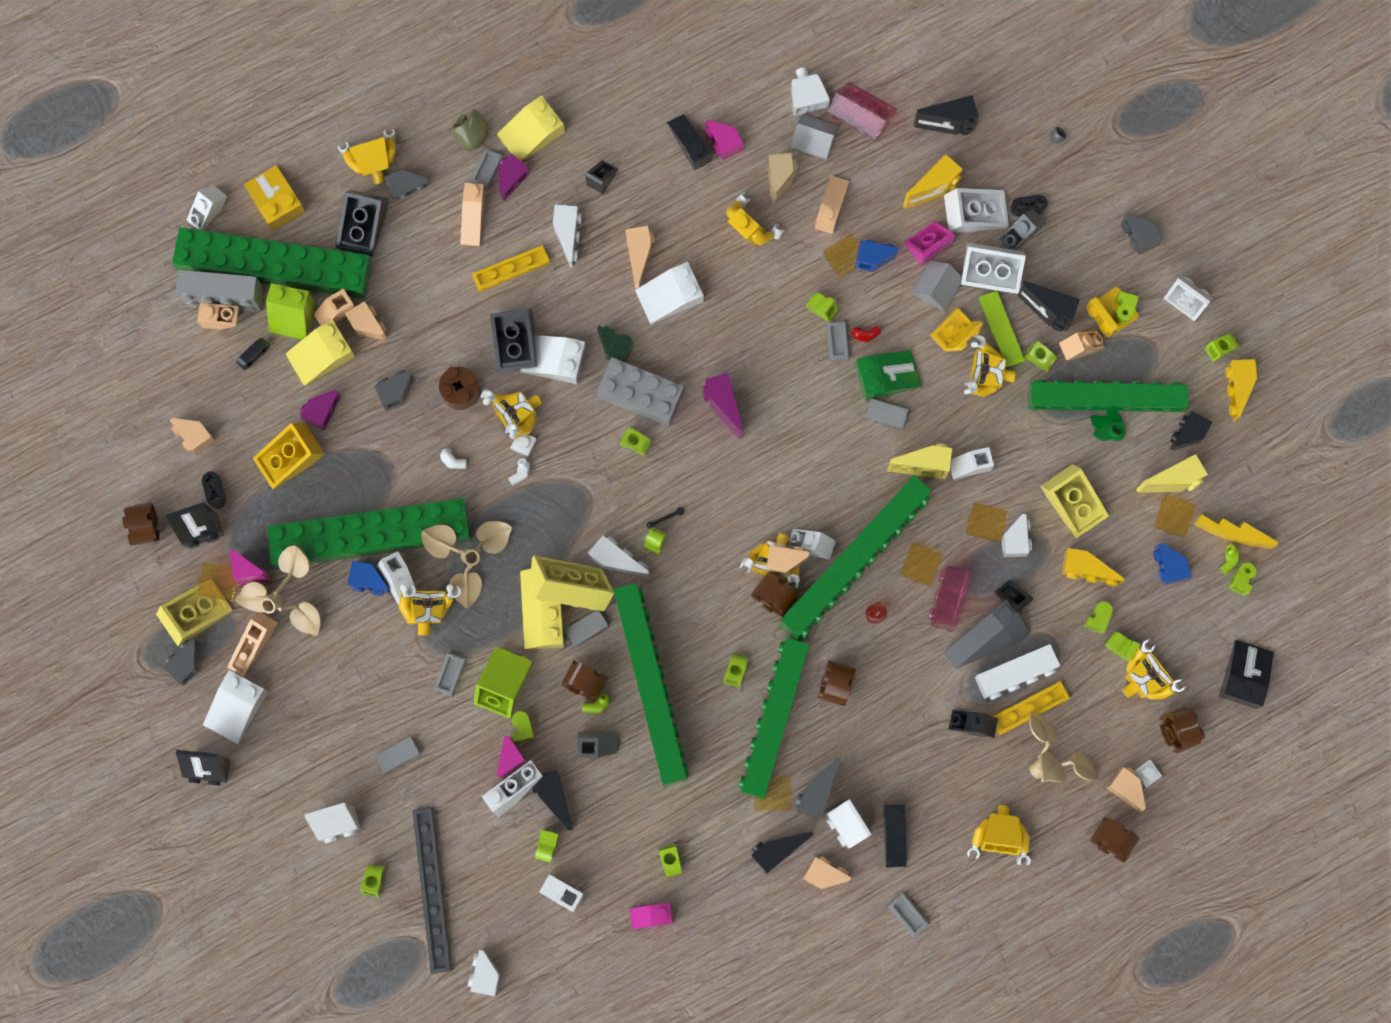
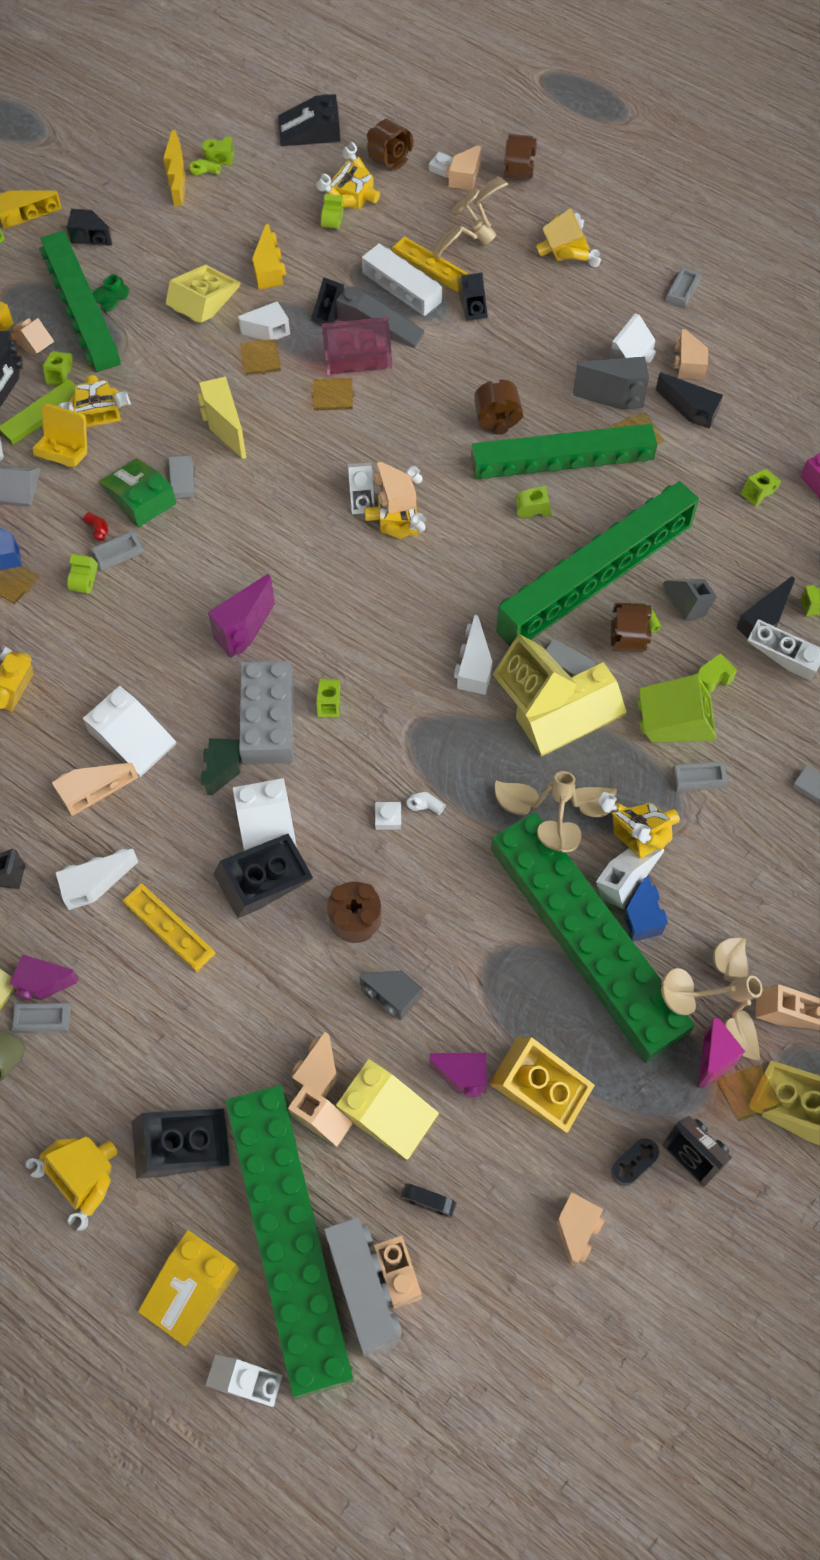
camera: 115 degrees left, 15 degrees down
reddish brown brick [122,502,160,546] -> none
lime slope [266,283,317,340] -> none
dark grey slope [384,169,429,200] -> none
white arm [440,448,467,469] -> none
light nougat slope [460,183,486,247] -> none
torso [480,390,542,440] -> none
dark pink slope [497,735,527,779] -> none
lime leg [644,527,668,555] -> none
black hinge [646,507,684,529] -> none
reddish brown brick [750,572,798,618] -> none
green brick [779,475,932,641] -> none
clear red piece [865,602,887,624] -> none
black slope [883,804,906,868] -> none
white slope [950,447,994,480] -> none
lime leg [1084,601,1113,634] -> none
light yellow slope [1136,454,1208,493] -> none
blue slope [1153,543,1192,585] -> none
clear yellow piece [1154,495,1196,538] -> none

